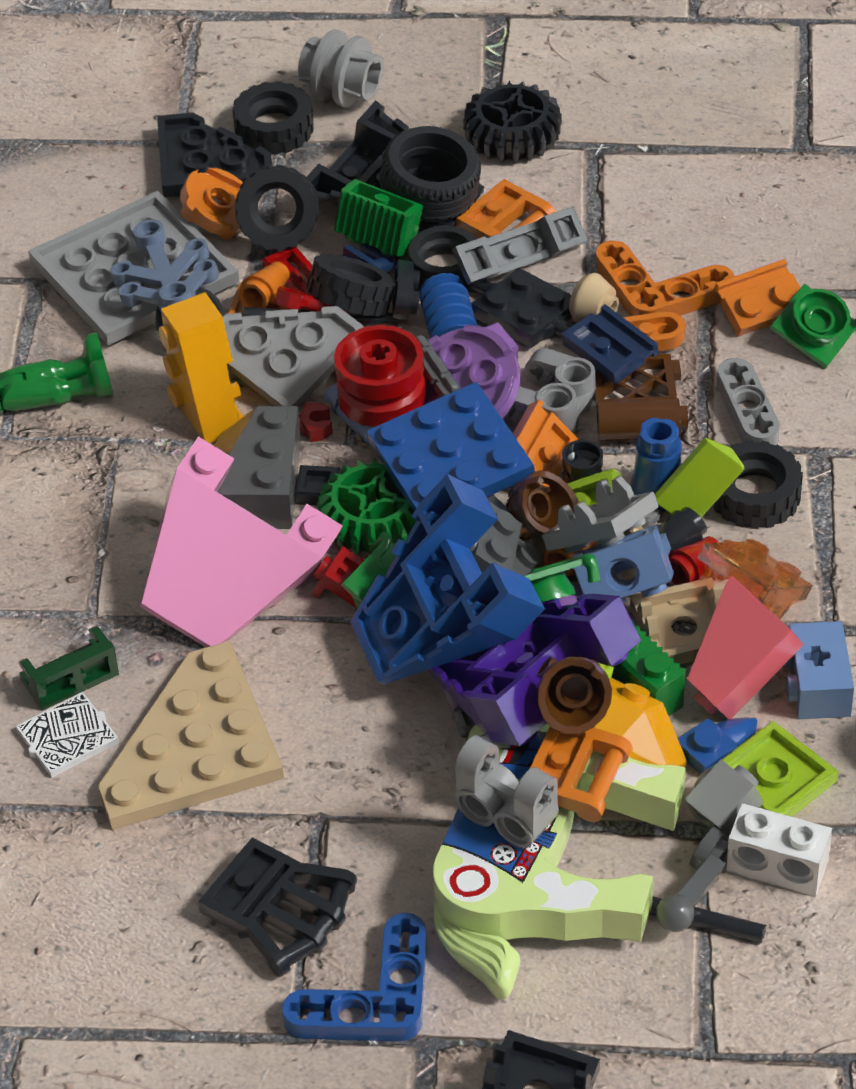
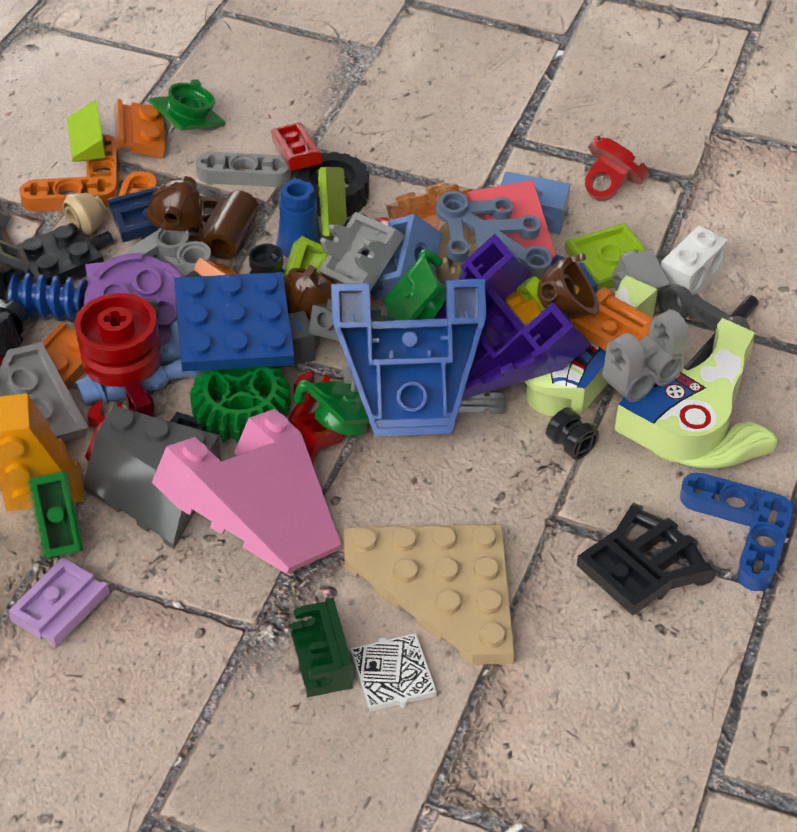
camera: 75 degrees left, 0 degrees up
none -> lavender plate [8,557,110,648]
none -> green brick [24,471,83,559]
none -> lime slope [67,100,105,162]
none -> dark red tile [124,379,155,417]
none -> reddish brown helmet [146,176,205,233]
none -> red tile [271,122,323,171]
none -> sand blue plant [435,191,552,279]
none -> black wheel [546,407,599,460]

